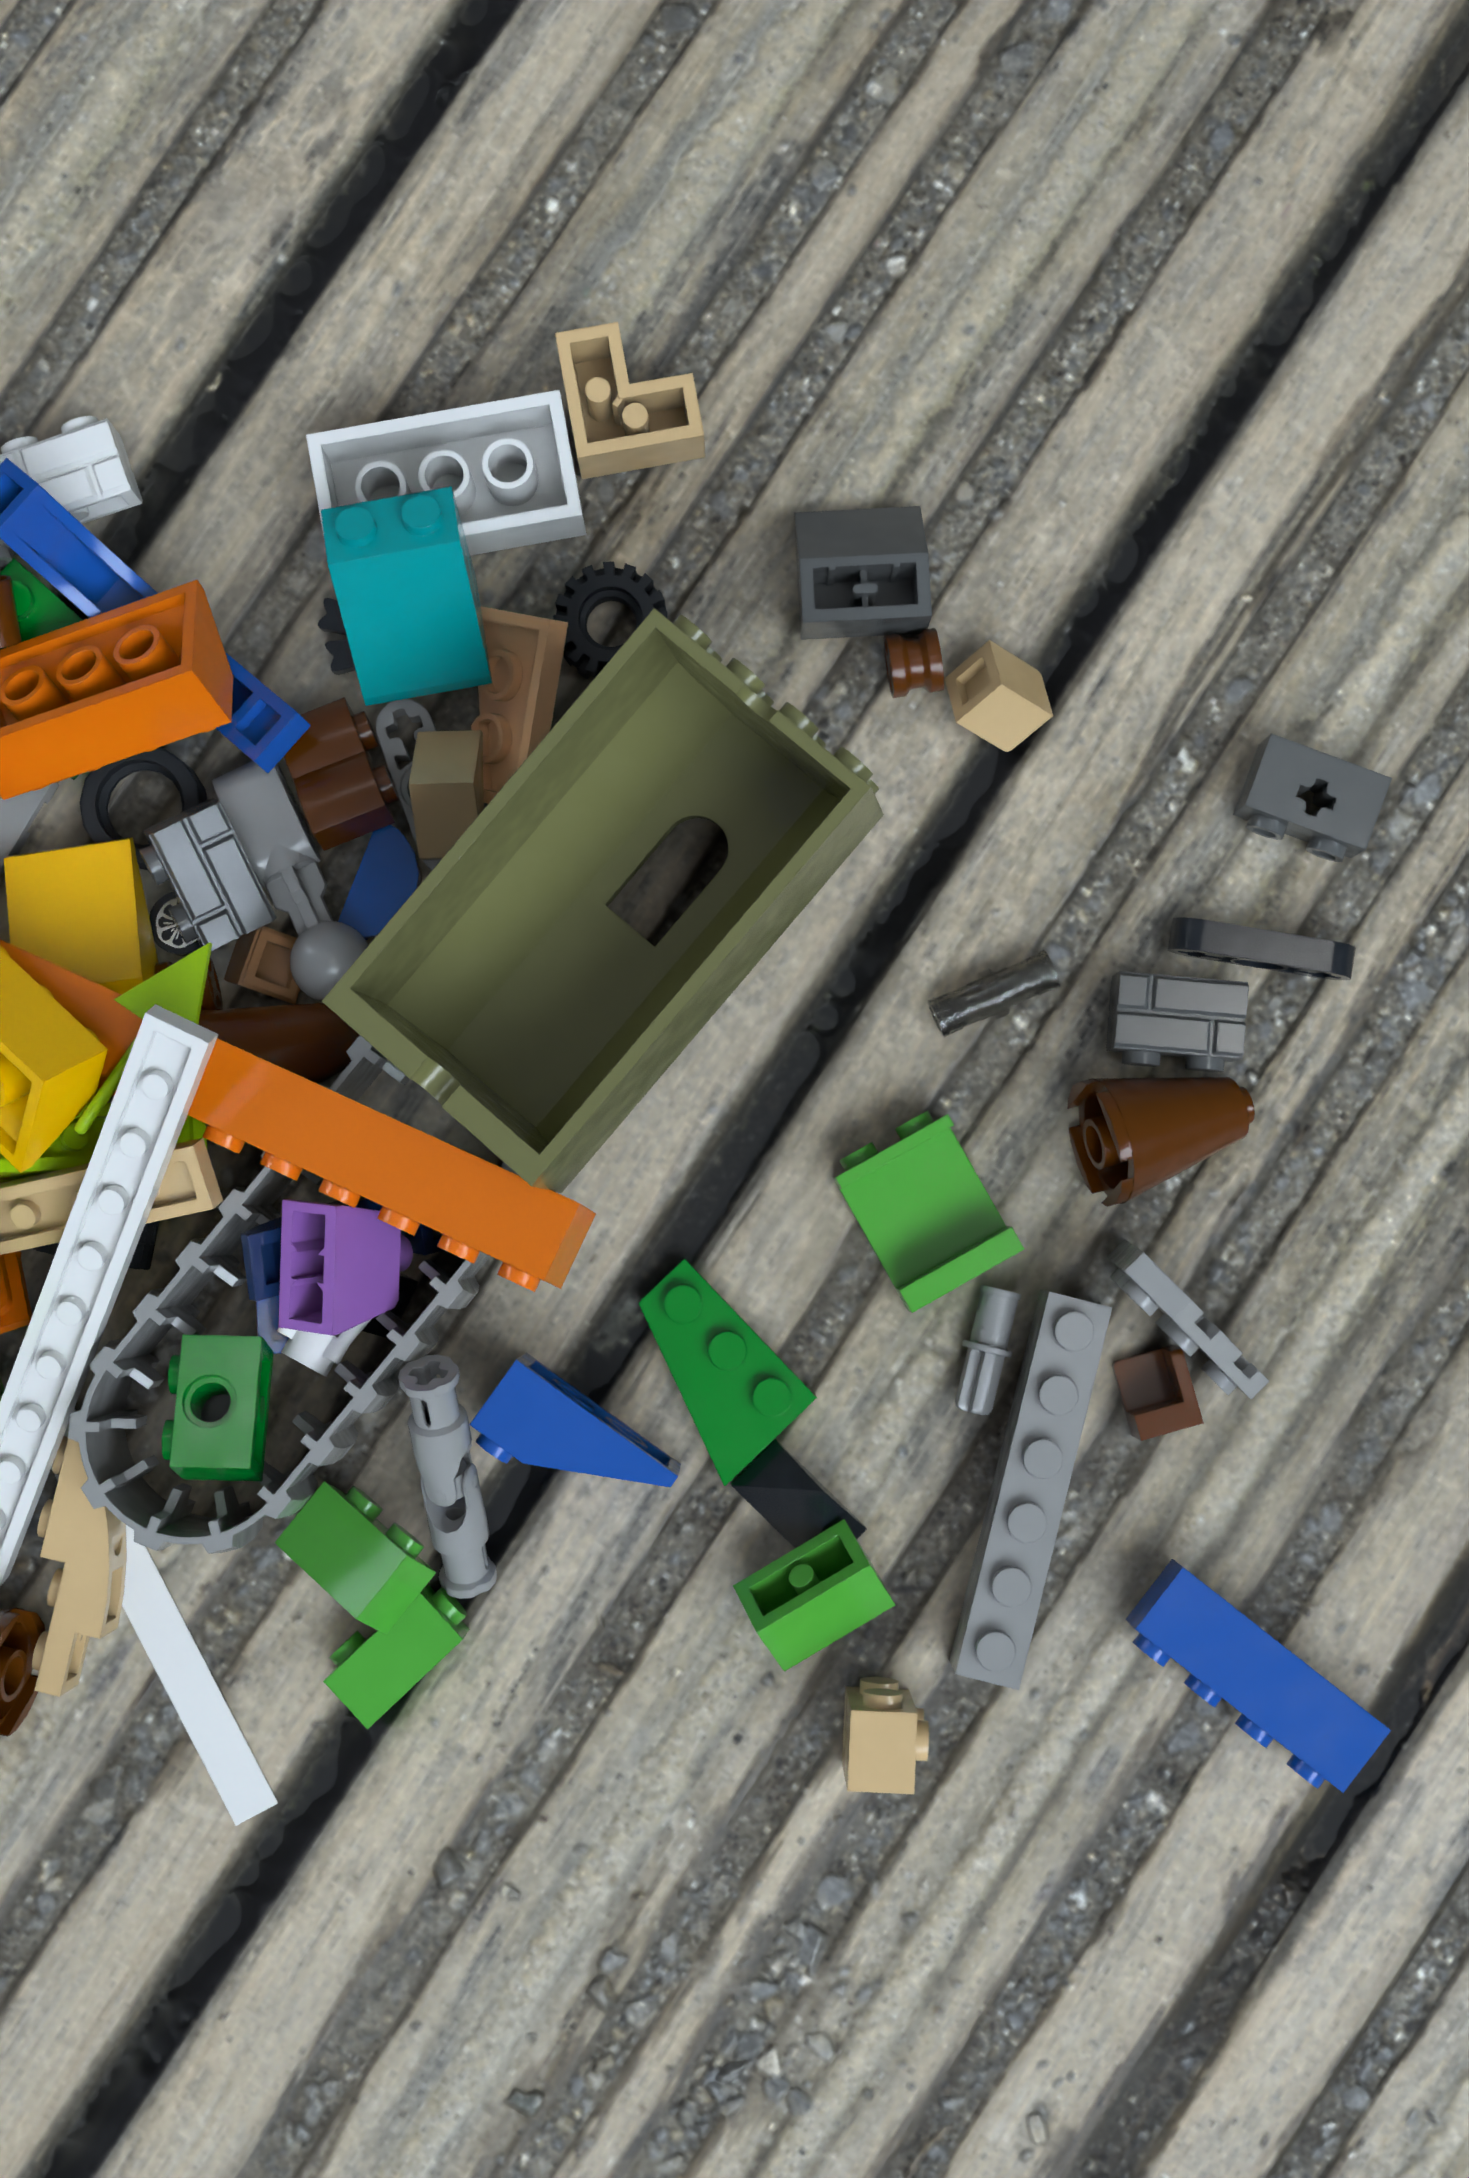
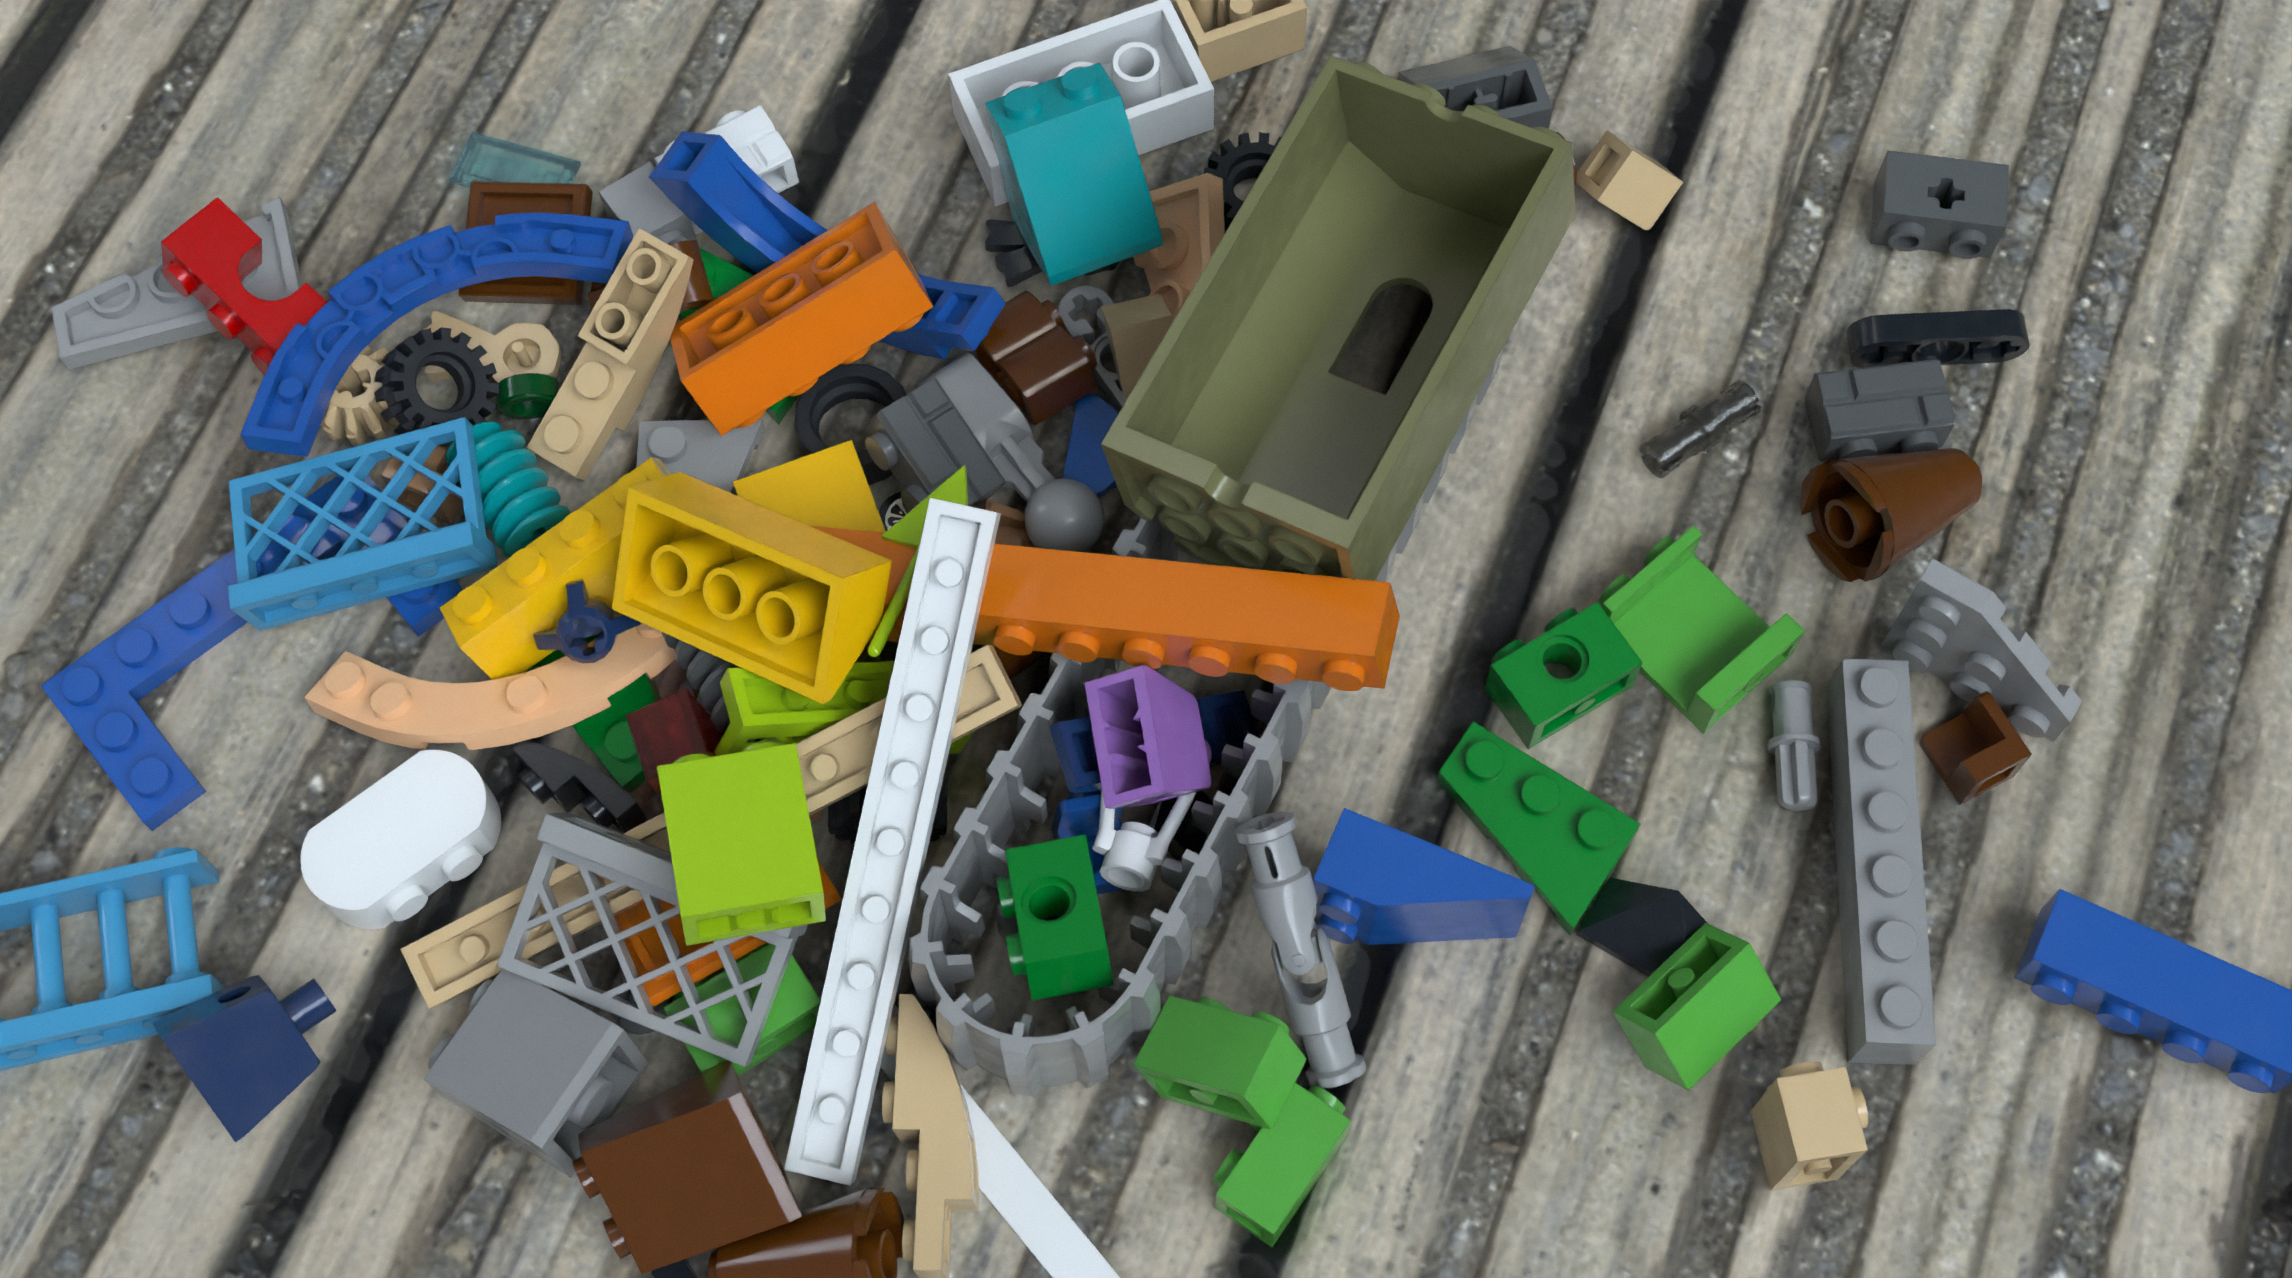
camera: 10 degrees left, 20 degrees down
none -> green brick [1485,602,1643,749]

